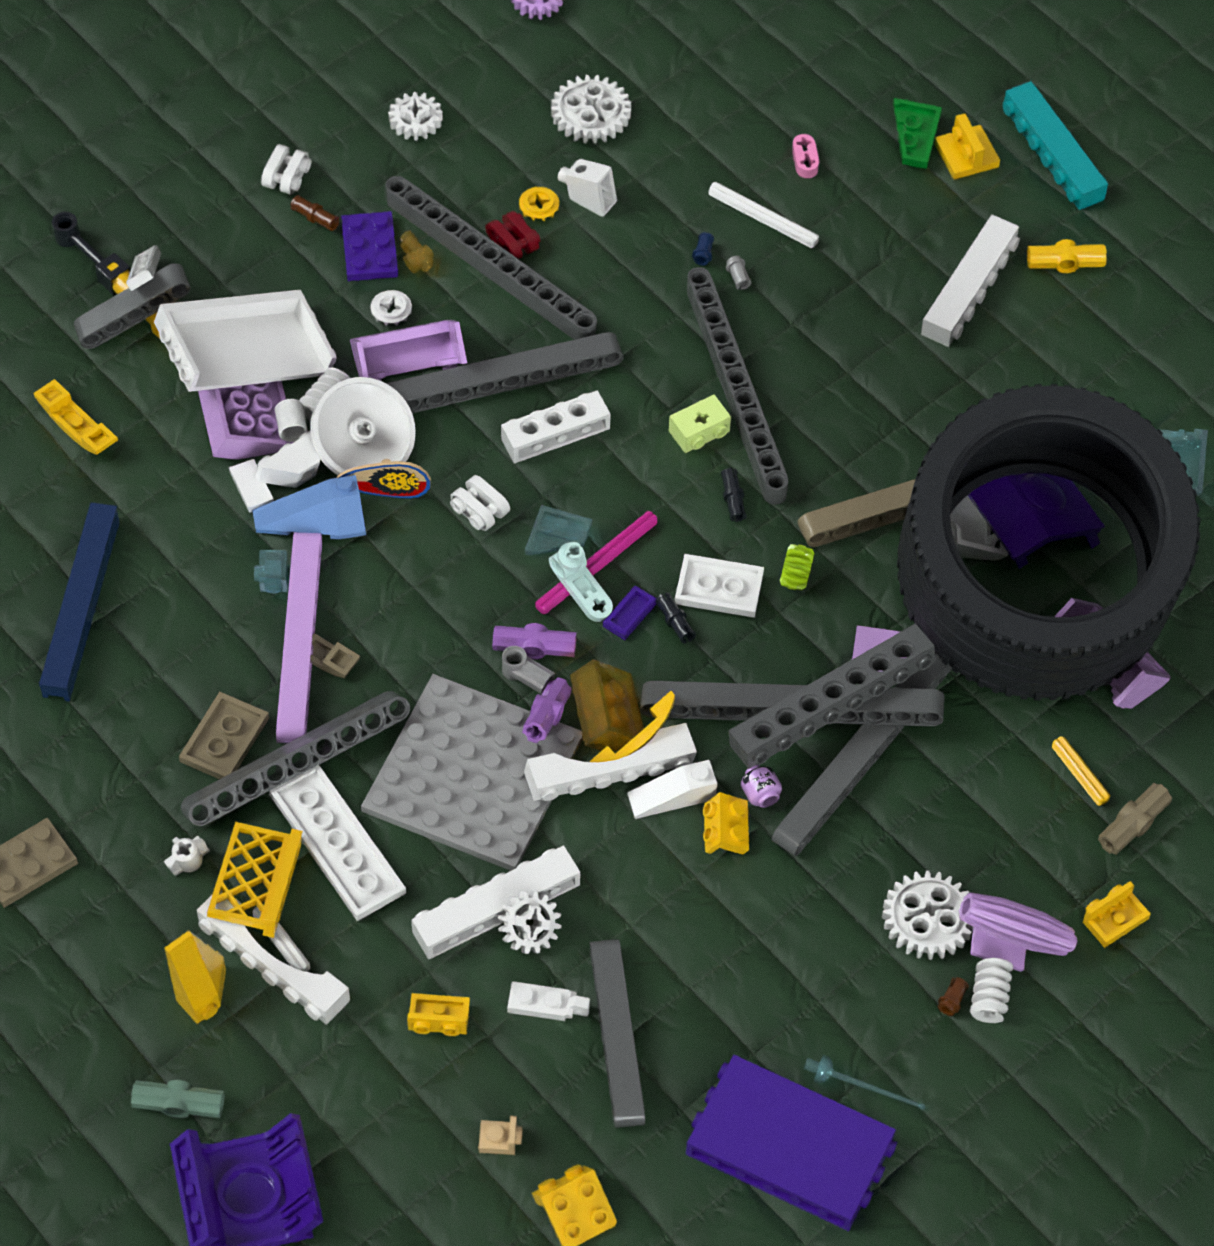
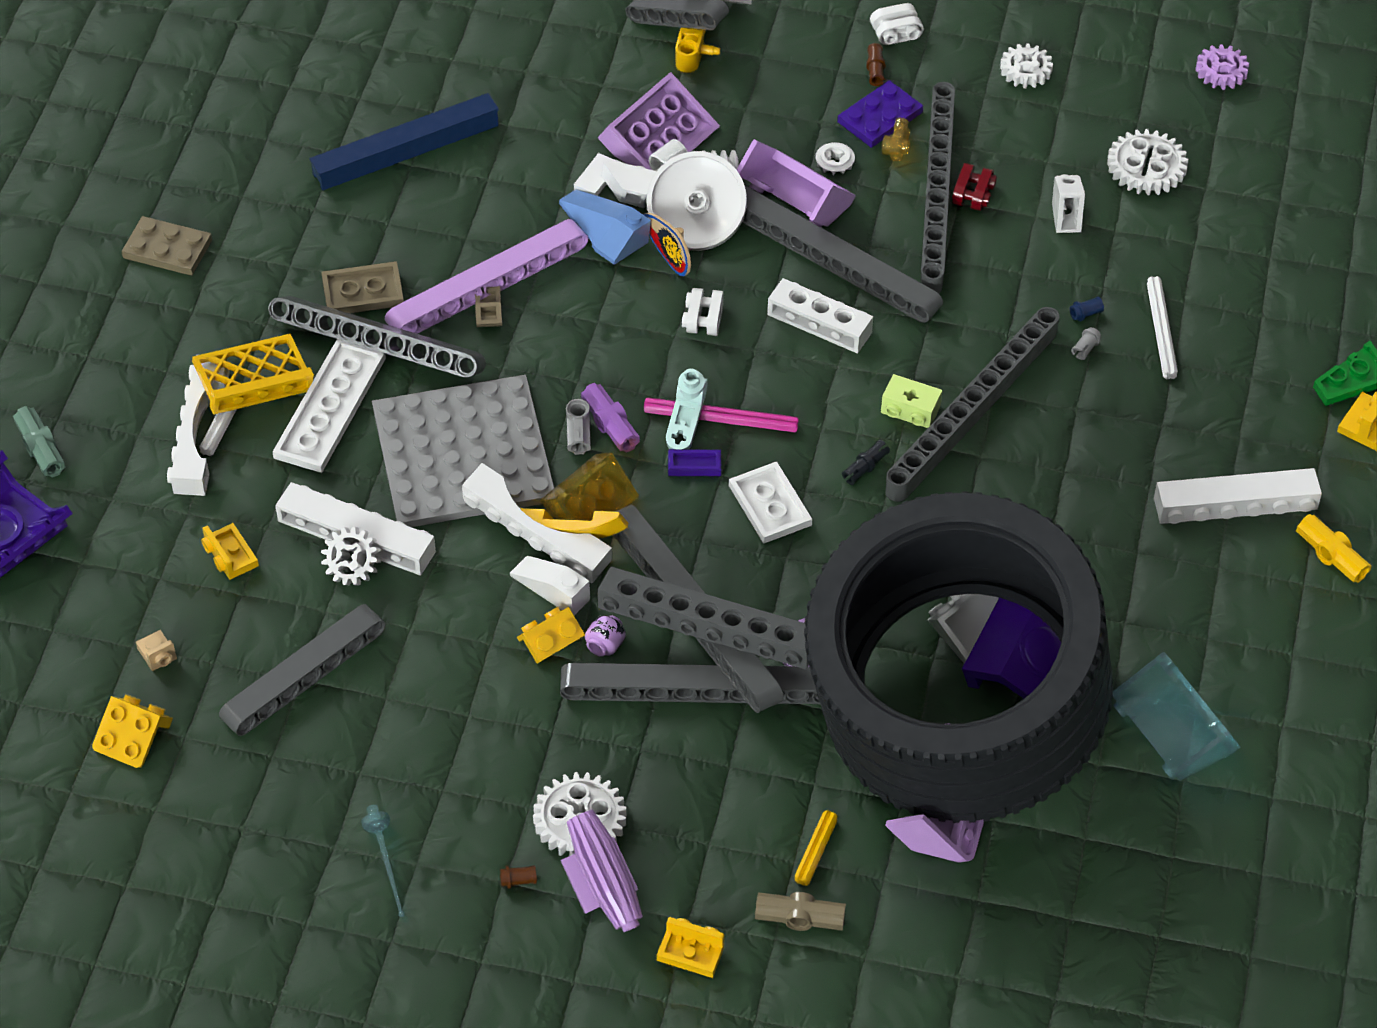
camera: 55 degrees right, 5 degrees down
yellow slope [33,379,118,455] -> none
white panel [154,290,337,392] -> none
white piece [164,836,210,877] -> none
yellow wedge [165,930,226,1024] -> none
clear light blue brick [254,550,289,594] -> none
white hinge [507,982,590,1021] -> none
yellow gear [519,187,559,221] -> none
medium lavender piece [522,677,572,743] -> none
clear light blue wing [525,505,592,555] -> none
black pin [655,592,696,644] -> none
dark purple panel [686,1055,898,1231] -> none
lime gear [780,544,814,590] -> none
bright pink beam [792,134,819,178] -> none
white piece [970,958,1013,1023] -> none

